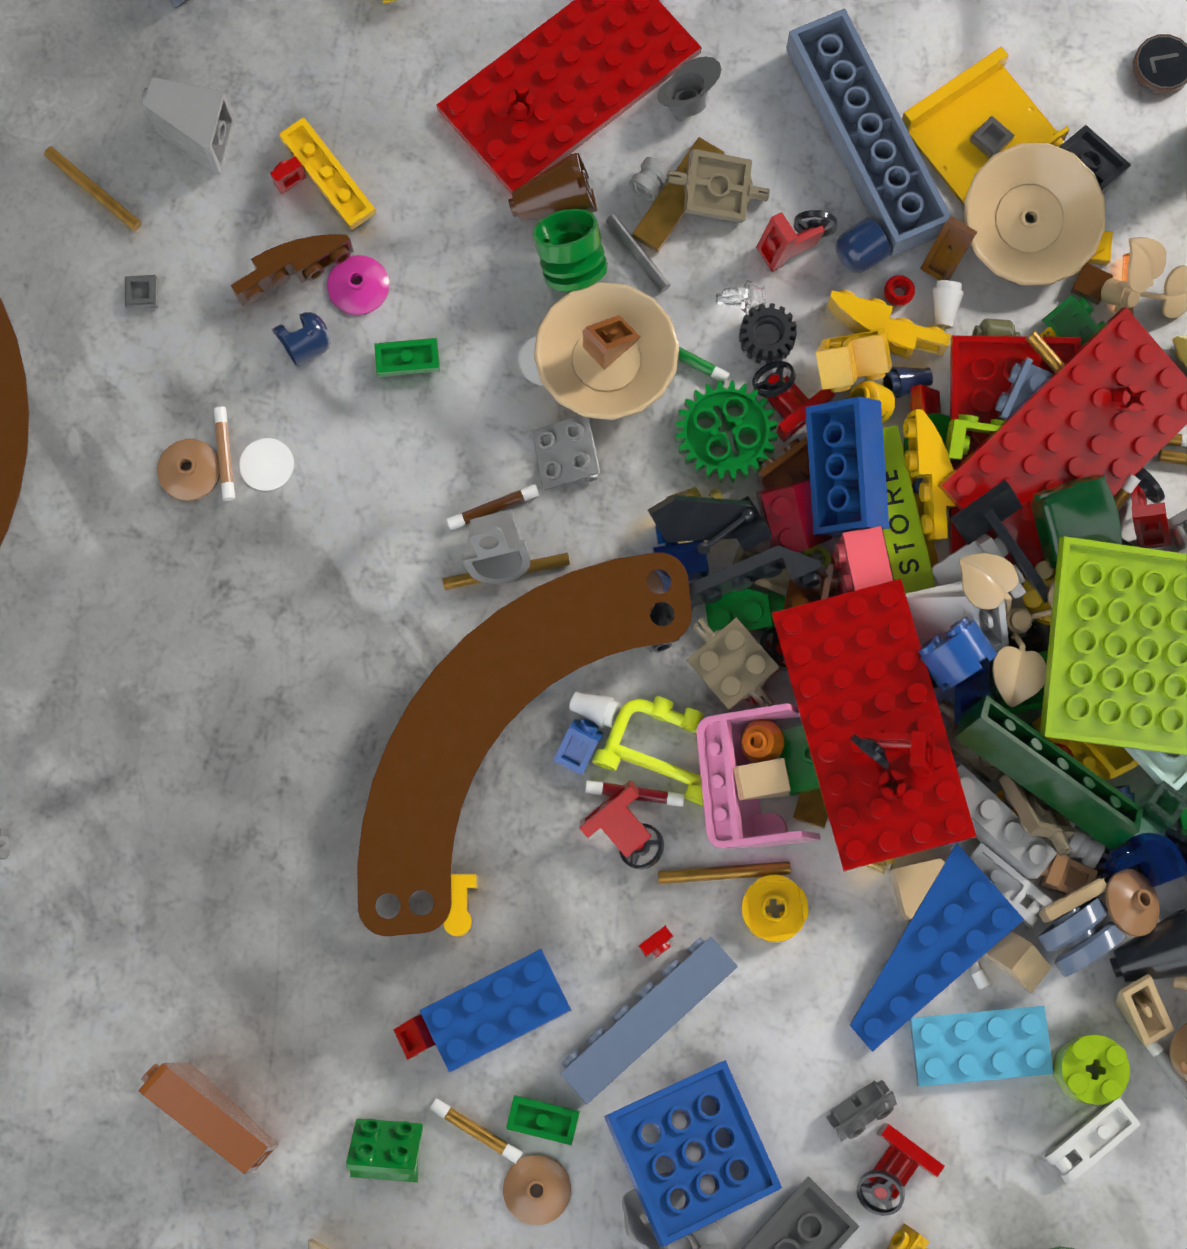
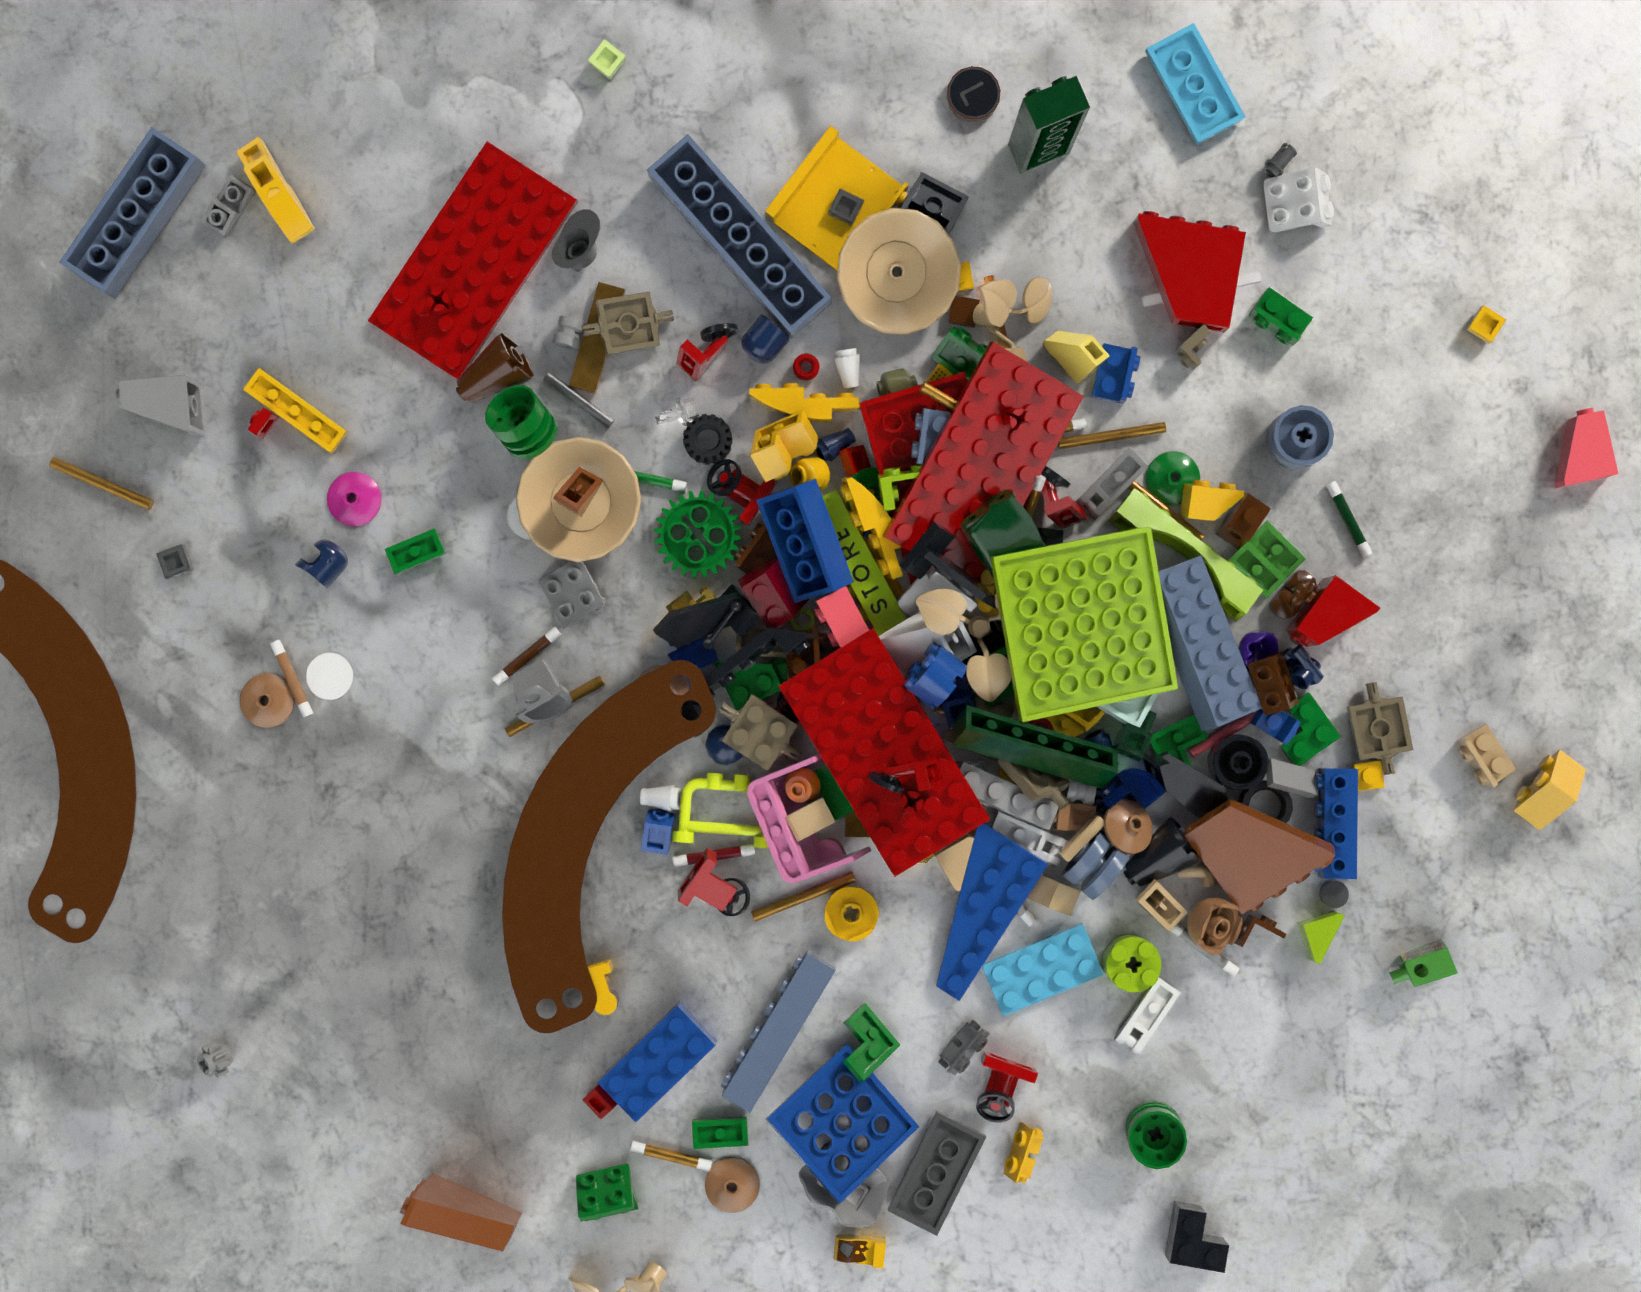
camera: 20 degrees left, 10 degrees up
reddish brown slope [231,234,354,306] -> none
red plate [638,925,673,959] -> none
reddish brown plate [920,216,977,281] -> none
none -> dark blue hair [705,722,744,765]
none -> green plate [843,1003,900,1082]

